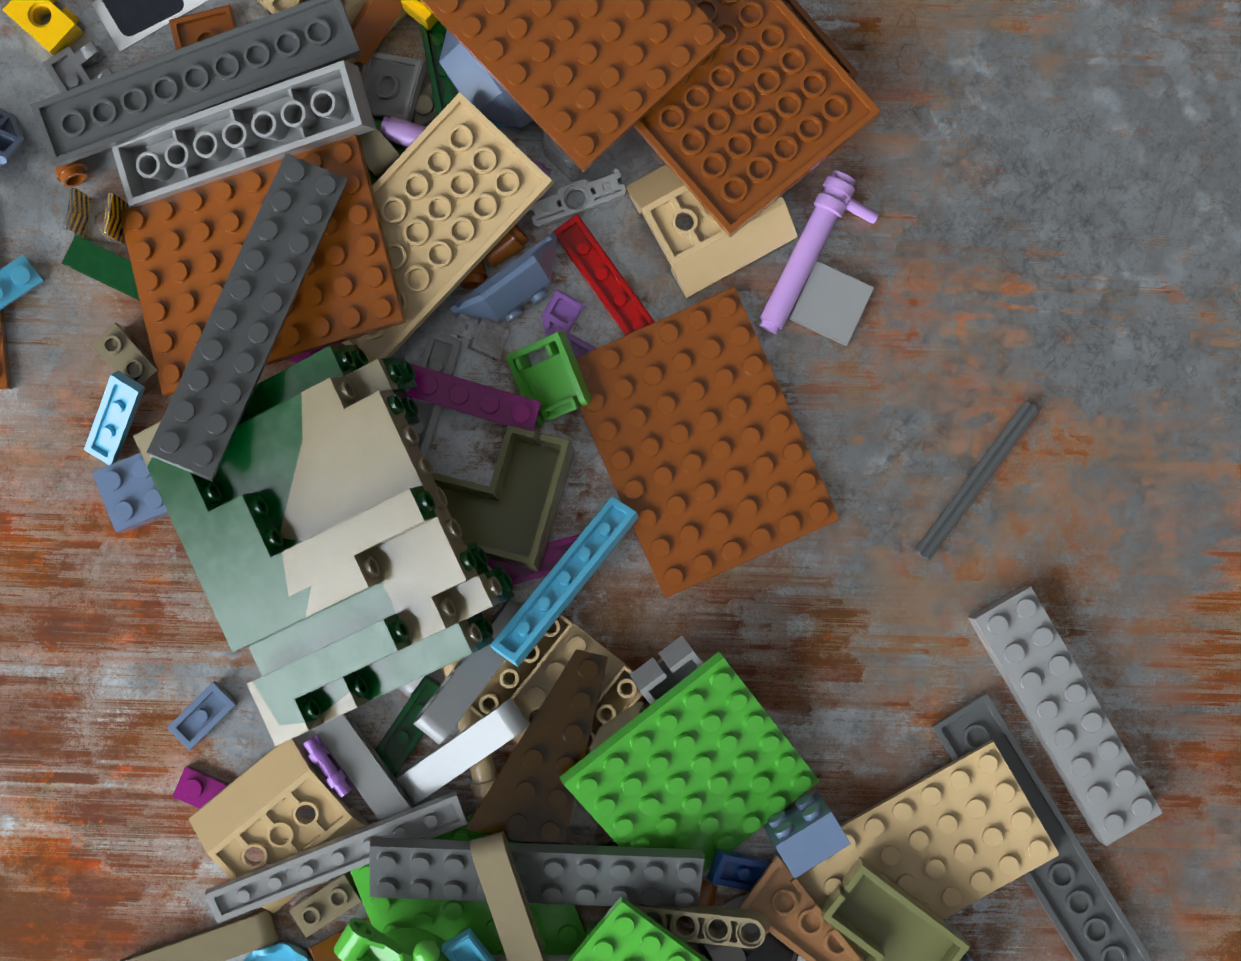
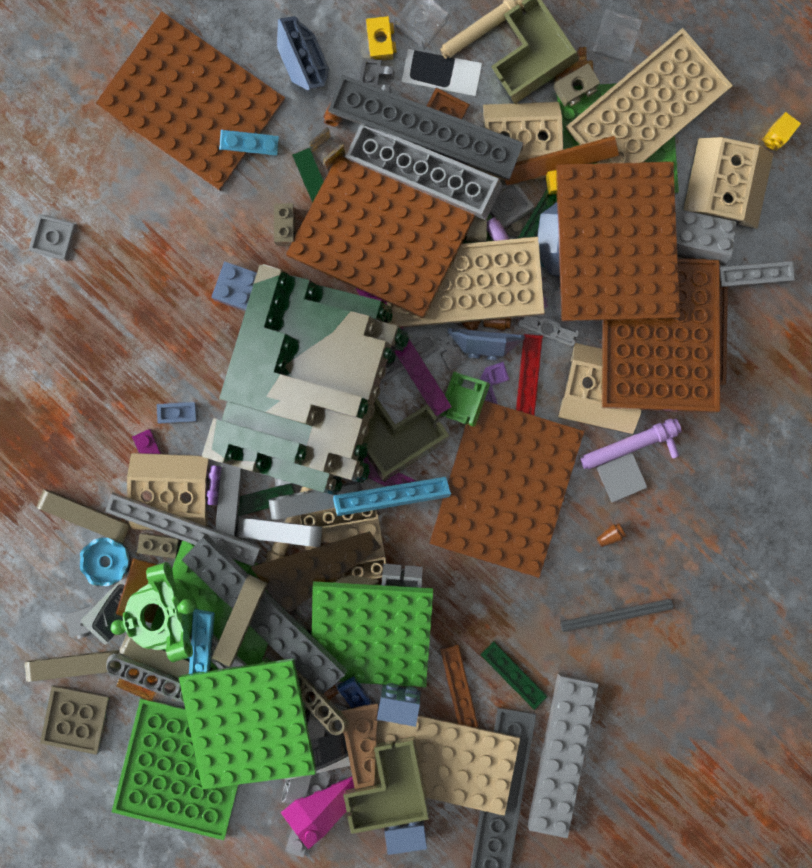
camera: 45 degrees right, 0 degrees up
plate [84,371,145,465] -> none
dark grey plate [147,153,348,481] -> none
none -> dark orange tile [440,644,479,728]
none -> dark green tile [480,641,548,710]
none -> dark orange cone [596,523,626,547]

